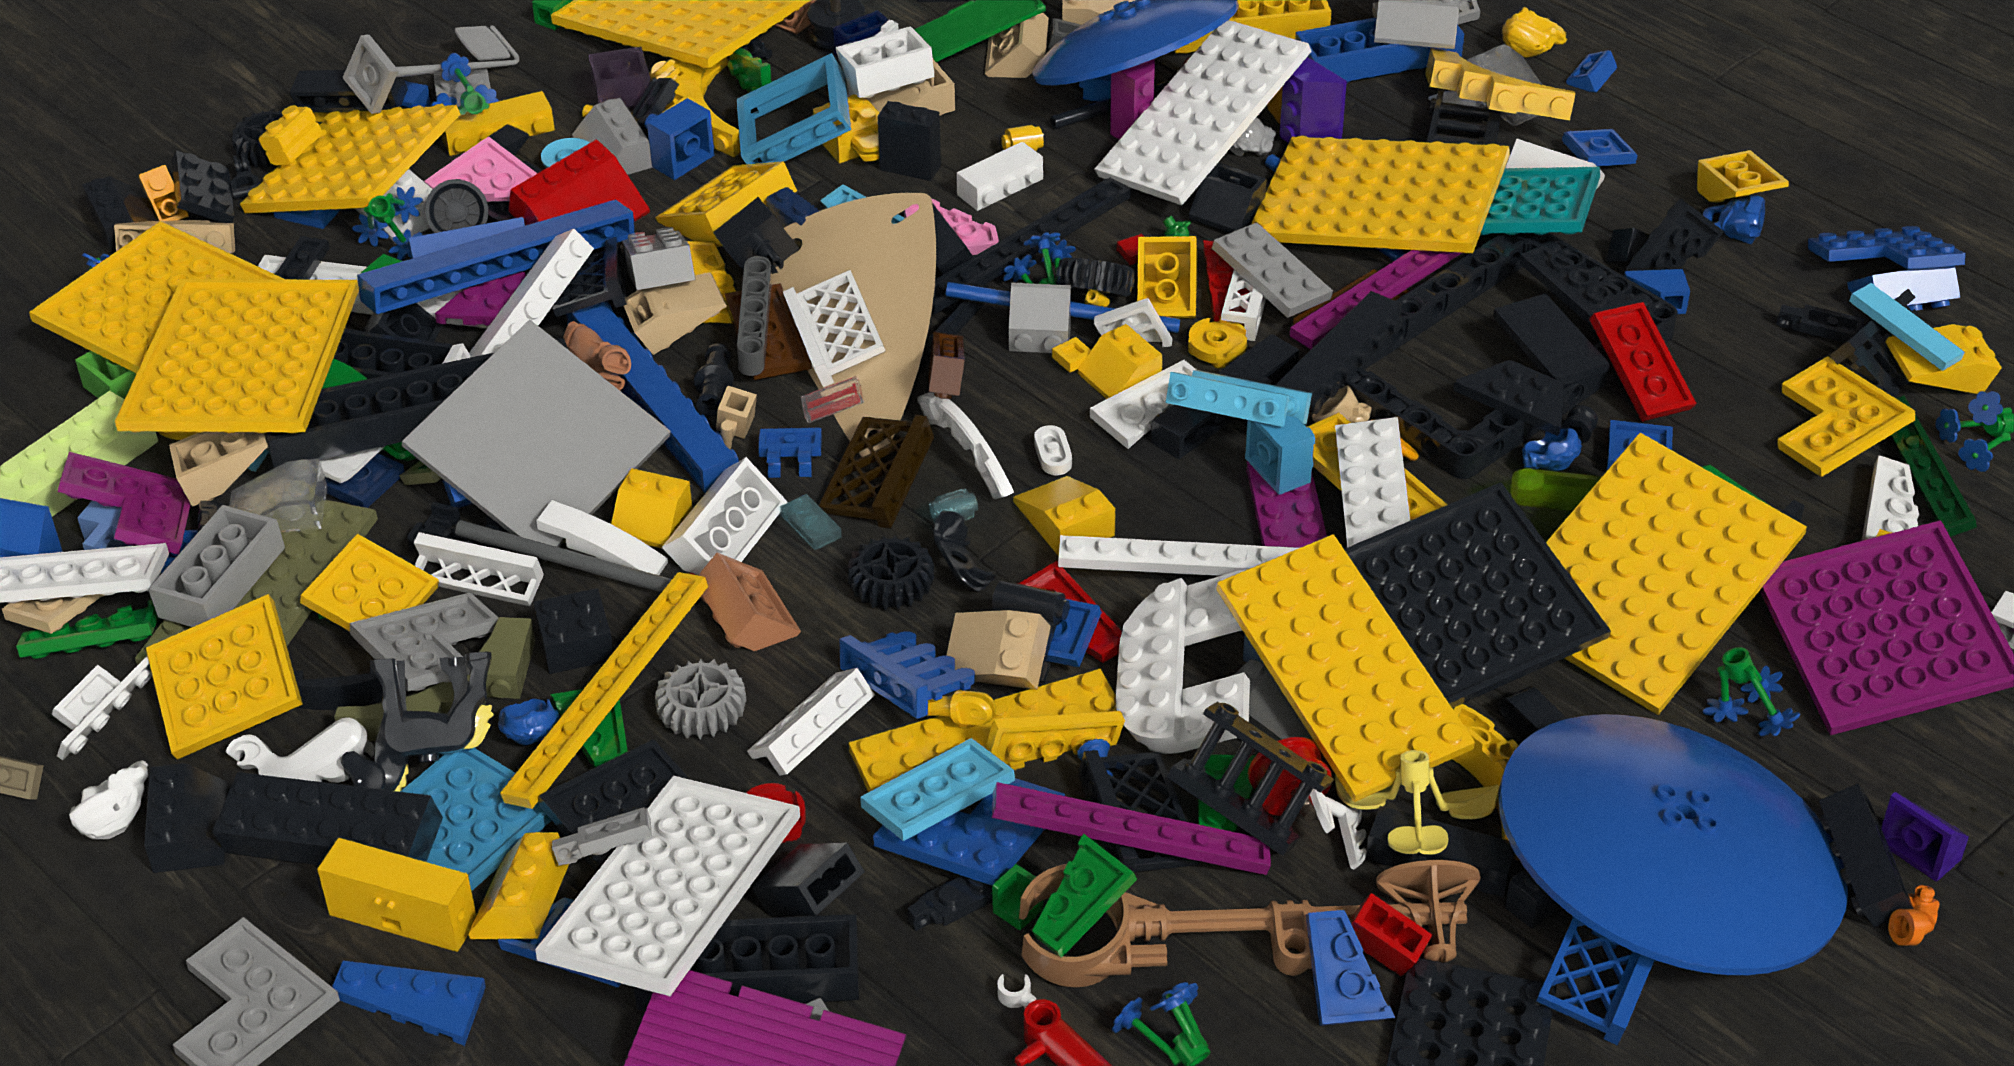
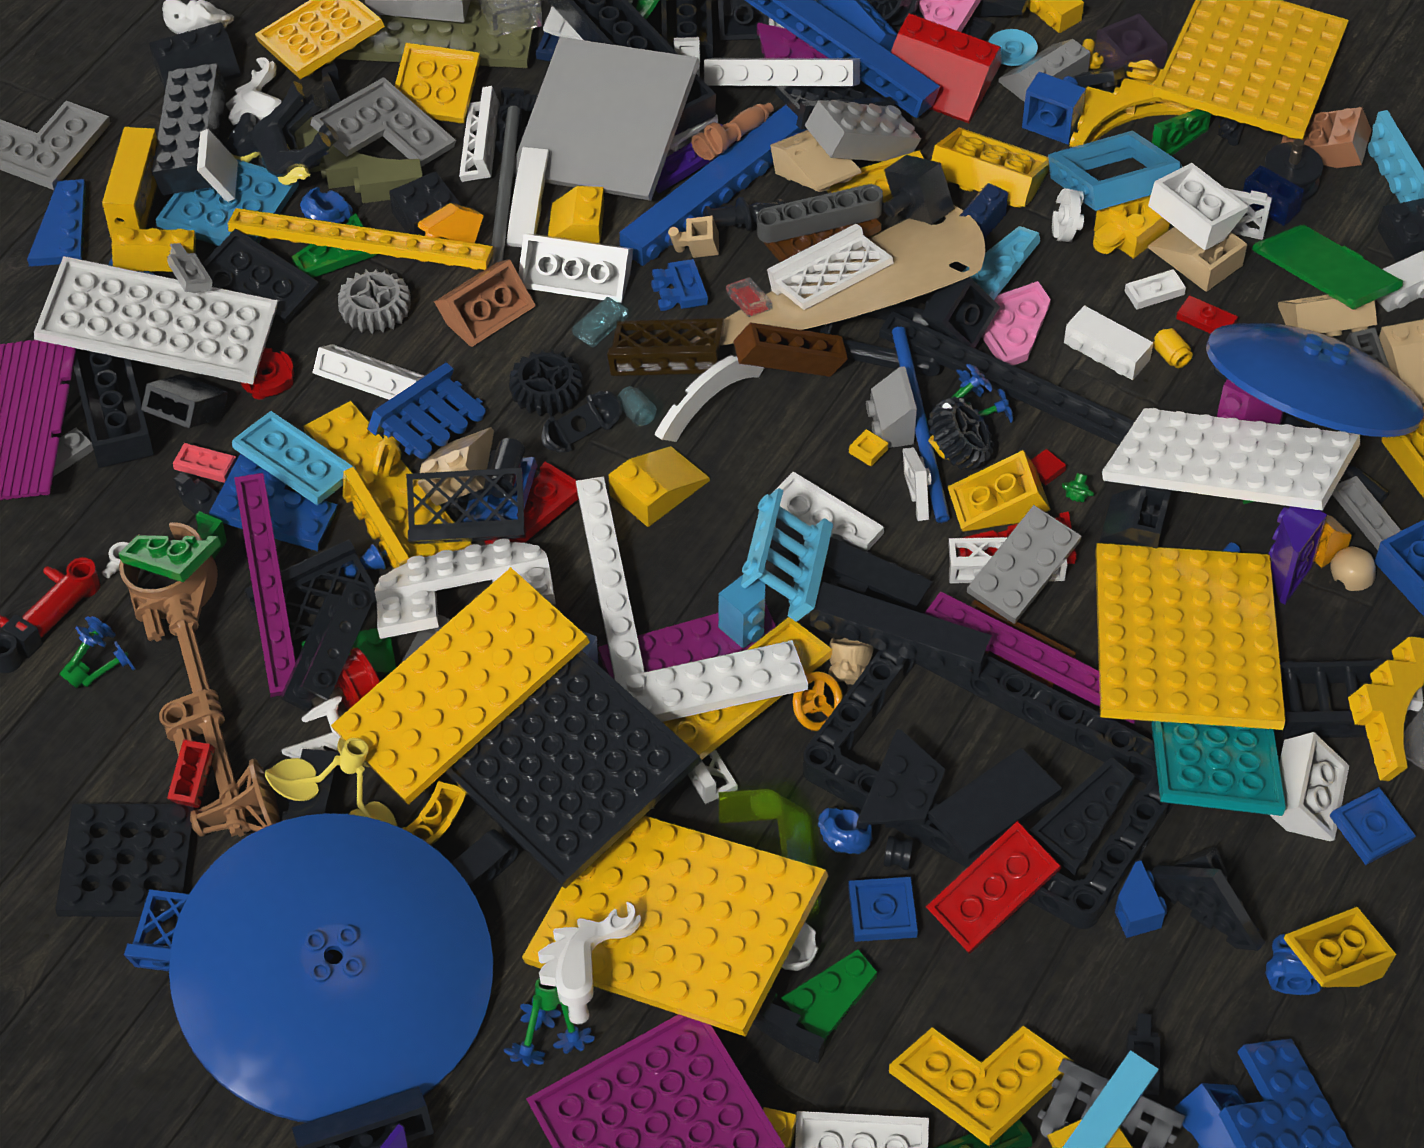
camera: 75 degrees right, 10 degrees up
black brick [877,101,941,181] -> none
white plate [1034,425,1072,476] -> none
yellow slope [1078,324,1162,399] -> none
yellow plate [1188,317,1247,368] -> none
light grey hair [1229,118,1276,156] -> none
blue wing [1305,910,1395,1026] -> none
none -> coral plate [173,443,236,483]
none -> white tile [197,129,238,202]
none -> black fence [406,468,526,545]
none -> light orange slope [418,203,484,243]
none -> white animal [538,902,641,1024]
none -> white plate [1052,188,1084,242]
none -> white plate [1125,269,1186,310]
none -> red plate [1176,295,1238,334]

